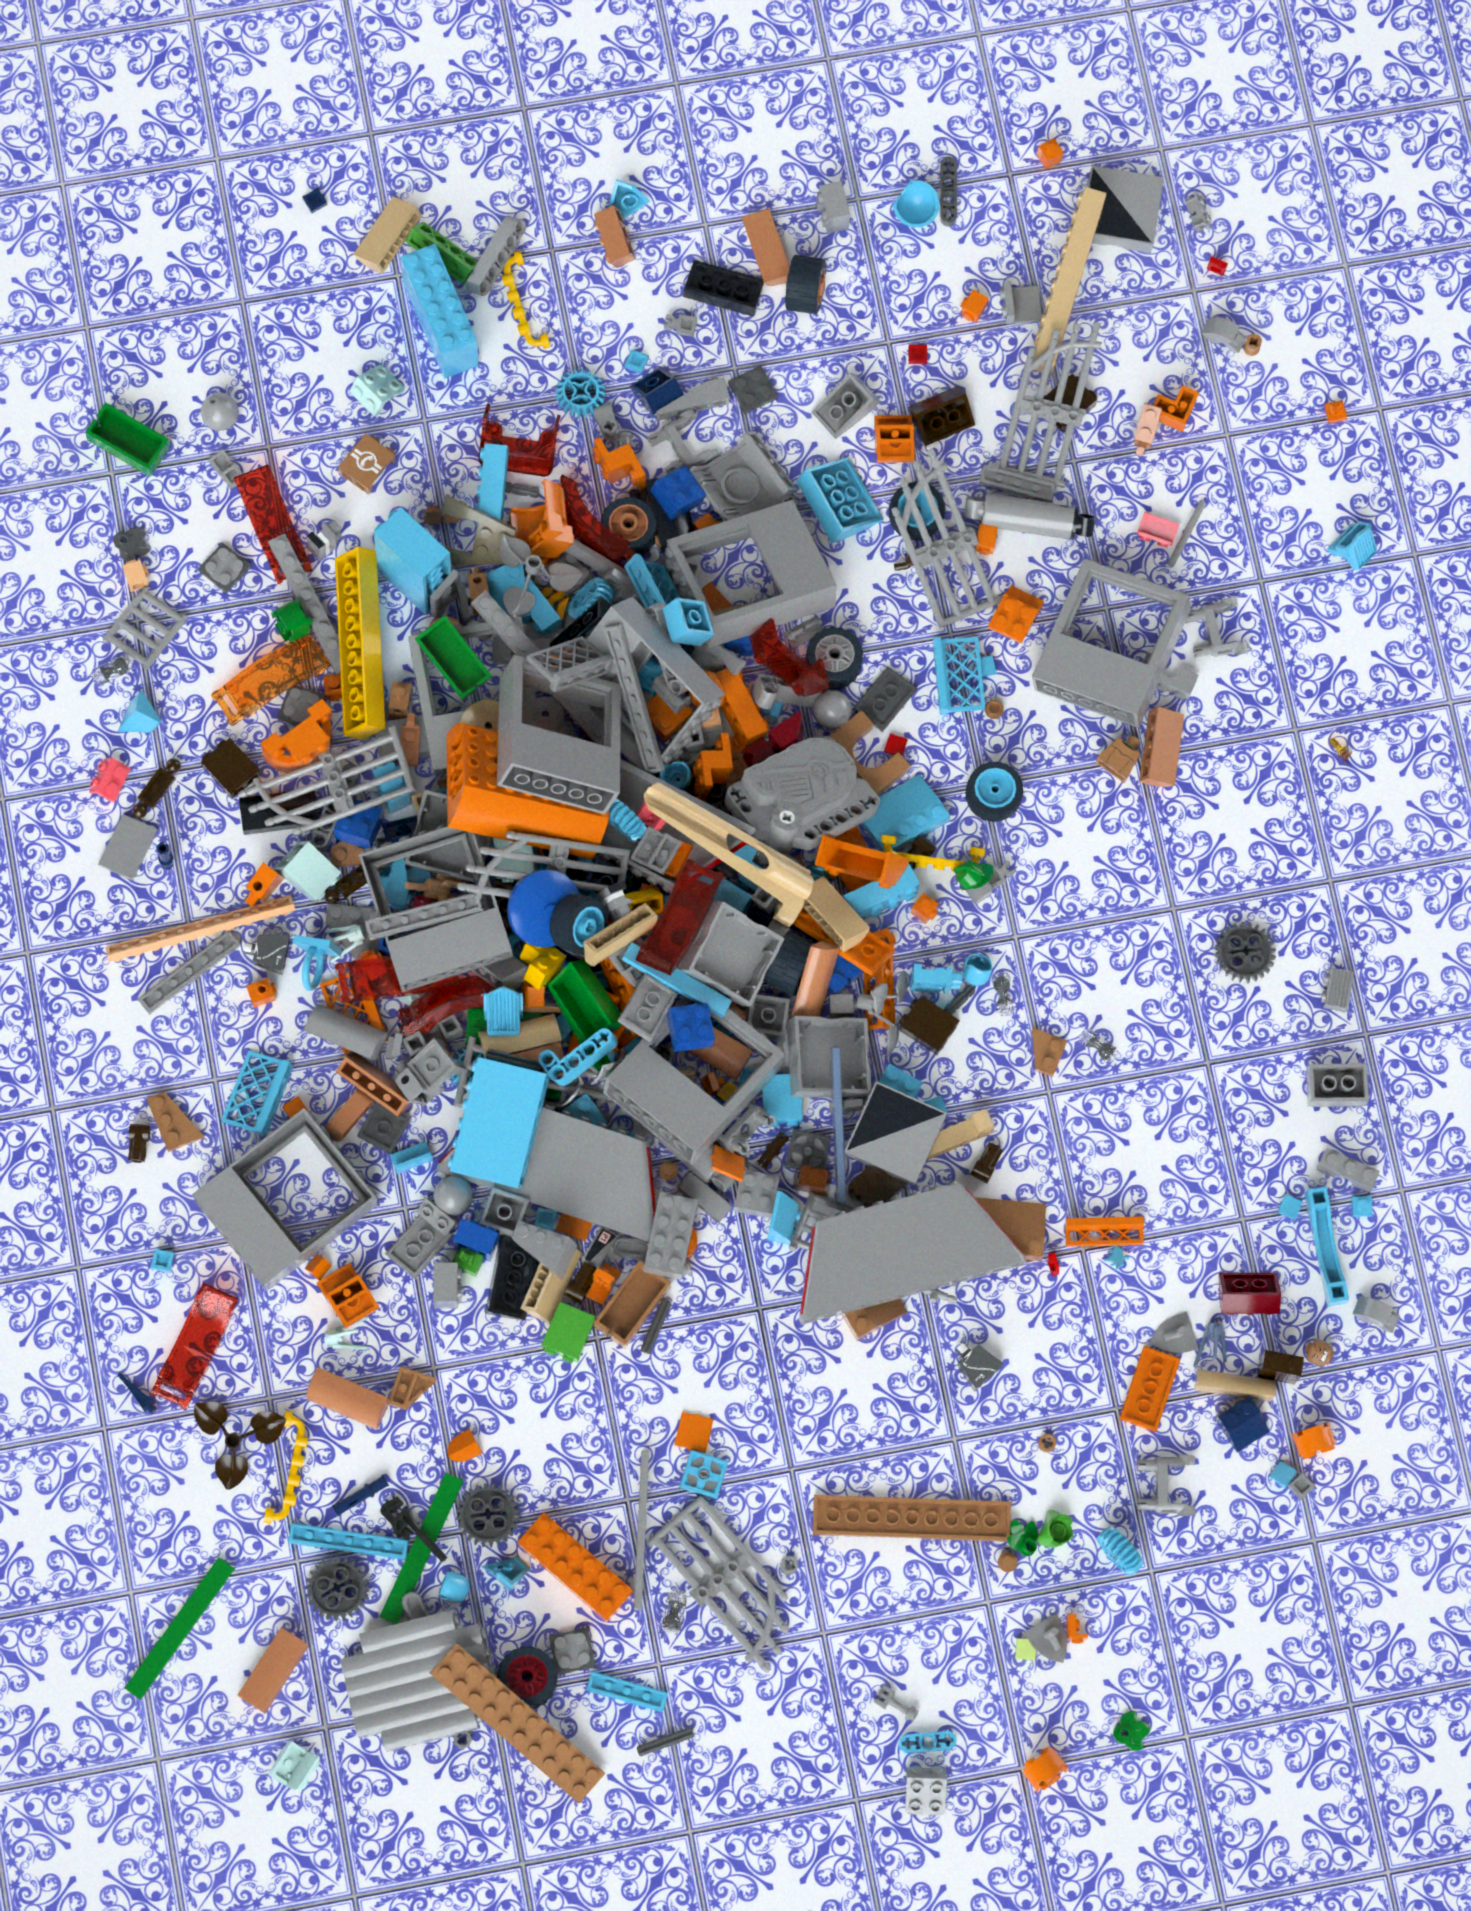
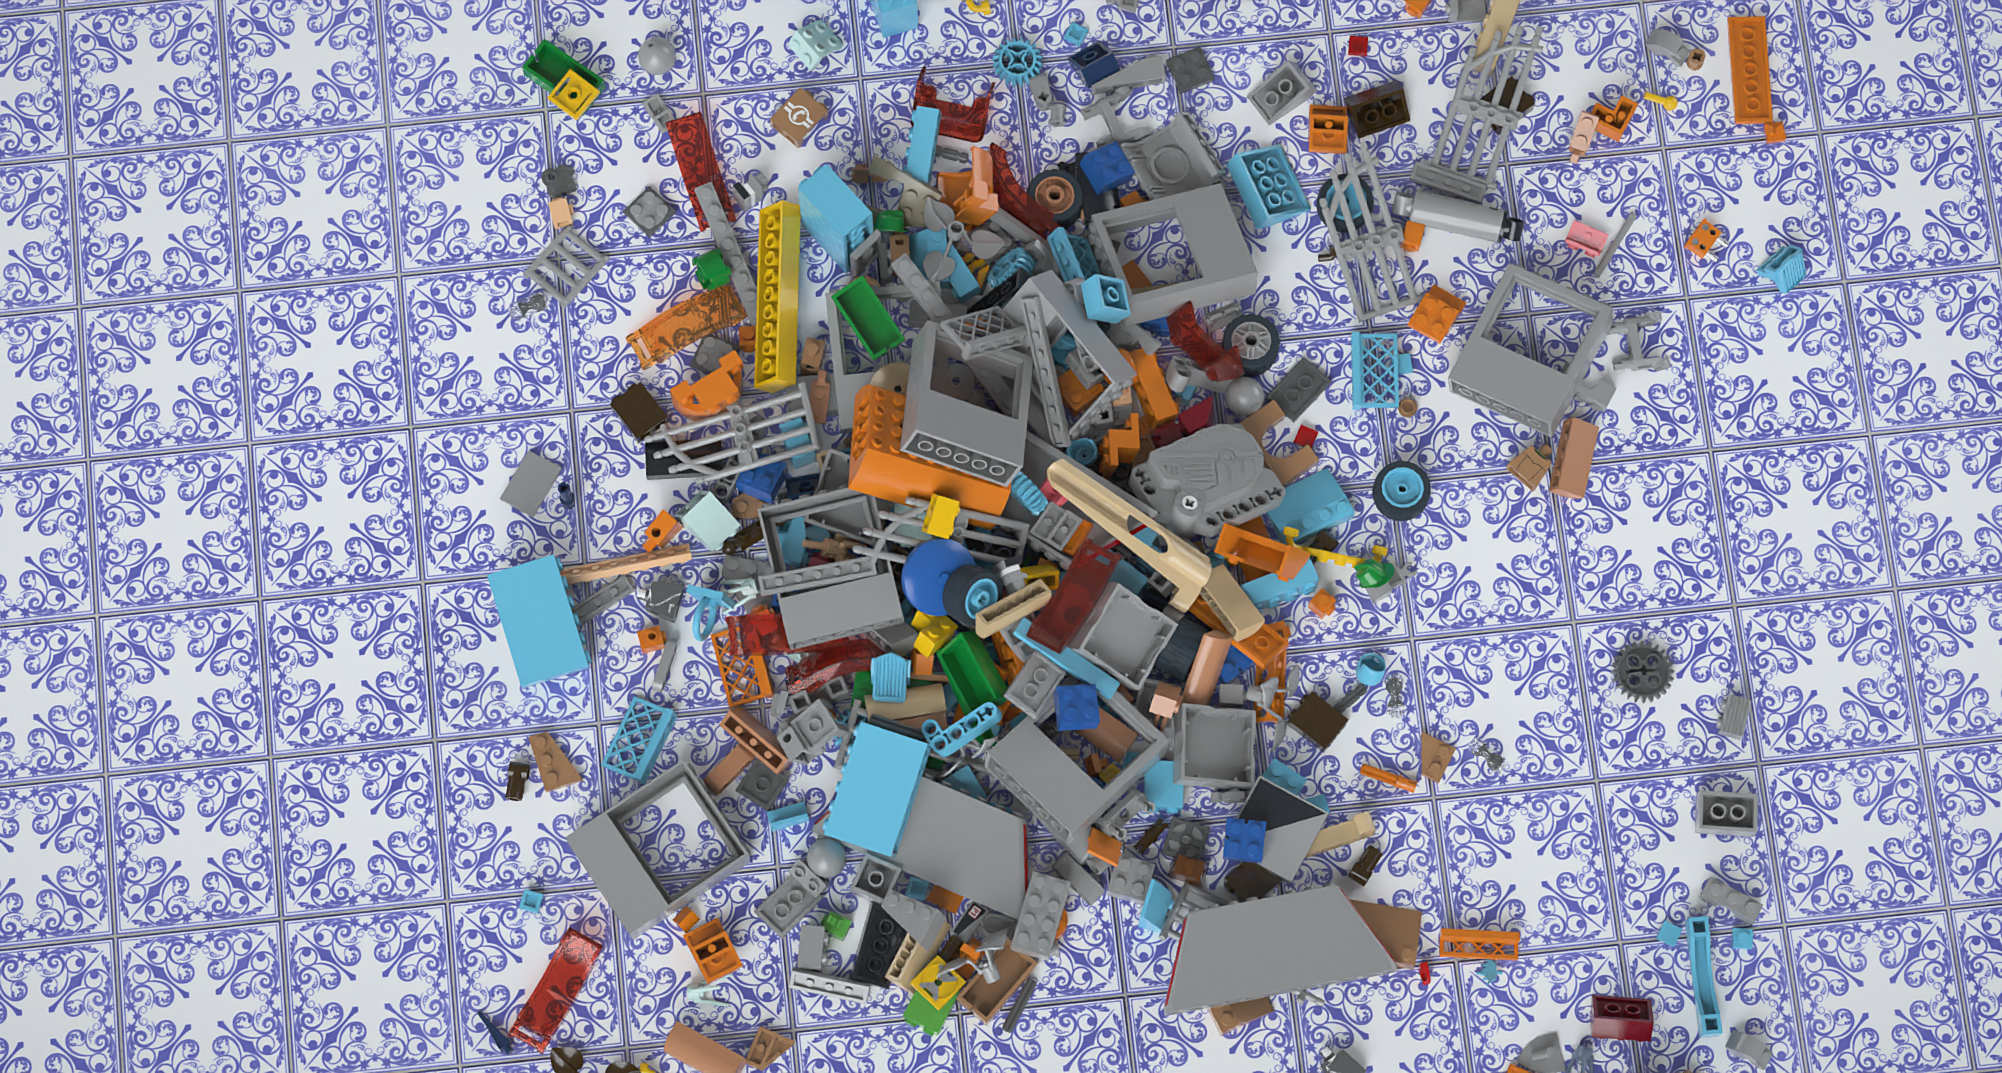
camera: 10 degrees right, 0 degrees up
coral bracket [89,758,131,802] -> none
medium azure slope [117,691,162,733] -> none
dark brown plate [132,758,181,819] -> none
orange tile [282,1096,309,1118] -> none
light grey brick [303,1004,388,1061] -> none
blue brick [453,1218,499,1262] -> none
orange bracket [592,437,646,491] -> none
medium nougat plate [659,1161,678,1181] -> none
sand blue tile [830,1046,846,1203] -> none
medium azure hips [910,963,962,994] -> none
clear yellow piece [1329,738,1353,768] -> none
none -> medium azure brick [487,554,592,689]
none -> yellow piece [547,69,600,121]
none -> light grey beam [652,637,679,692]
none -> plate [789,967,870,1004]
none -> green piece [873,210,909,232]
none -> yellow piece [910,955,966,1011]
none -> yellow brick [921,493,960,539]
none -> light grey plant [937,928,1010,984]
none -> nougat brick [1149,681,1183,732]
none -> blue piece [1222,817,1266,863]
none -> orange axle [1360,764,1418,793]
none -> yellow bar [1643,91,1678,111]
none -> orange piece [1684,218,1729,262]
none -> orange plate [1727,16,1773,124]

